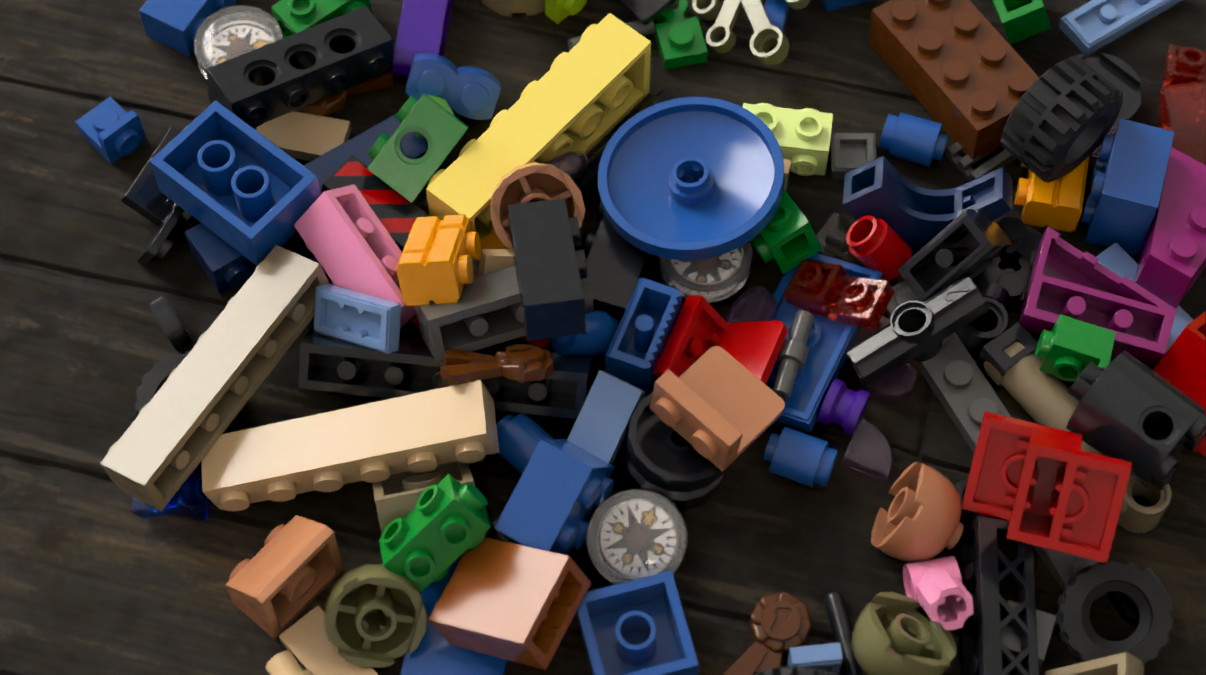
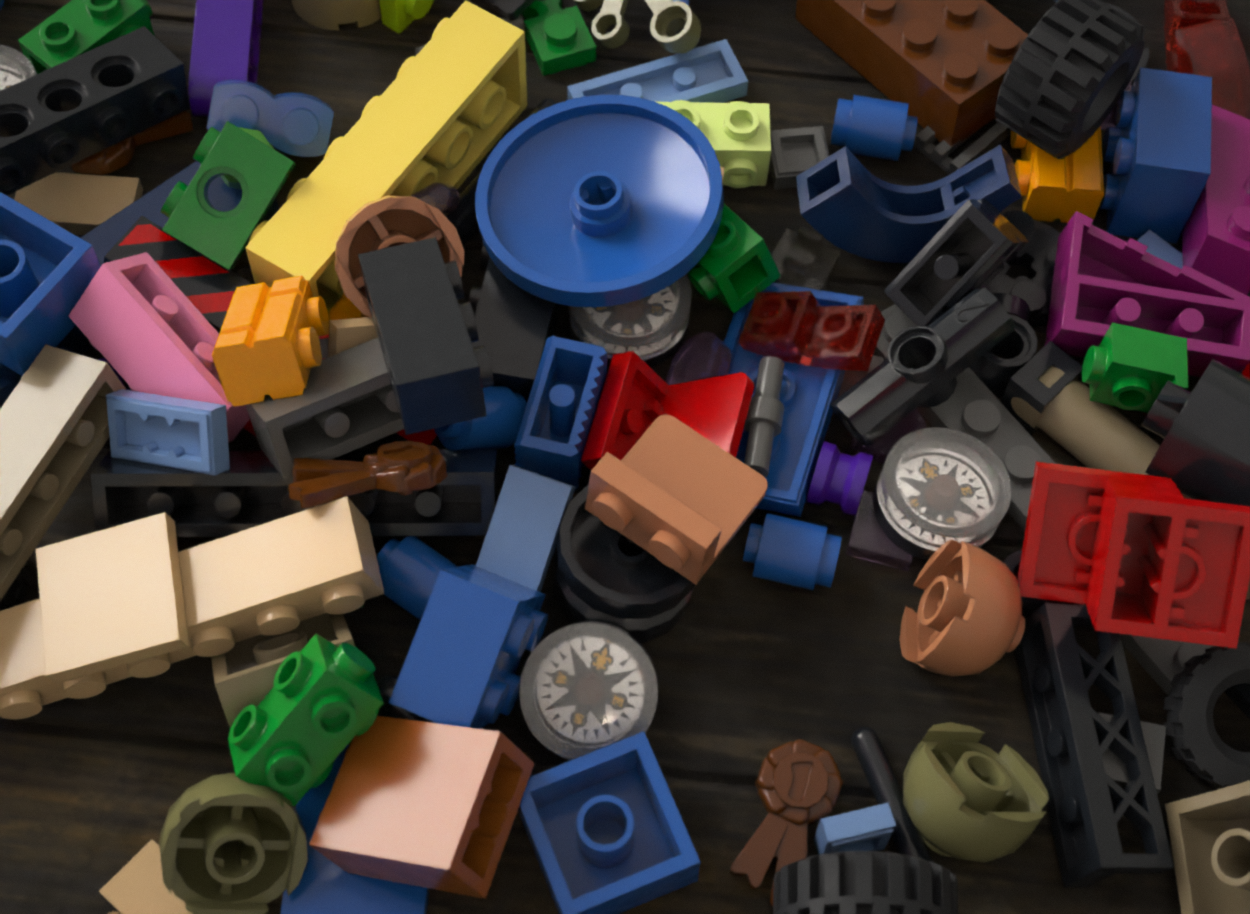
camera: 10 degrees left, 0 degrees up
nougat slope [226,515,344,640] -> none
red brick [846,215,912,281] -> none
bright pink piece [902,556,974,631] -> none
none -> tan tile [36,512,189,683]
none -> medium blue plate [567,39,748,103]
none -> clear piece [872,427,1012,561]

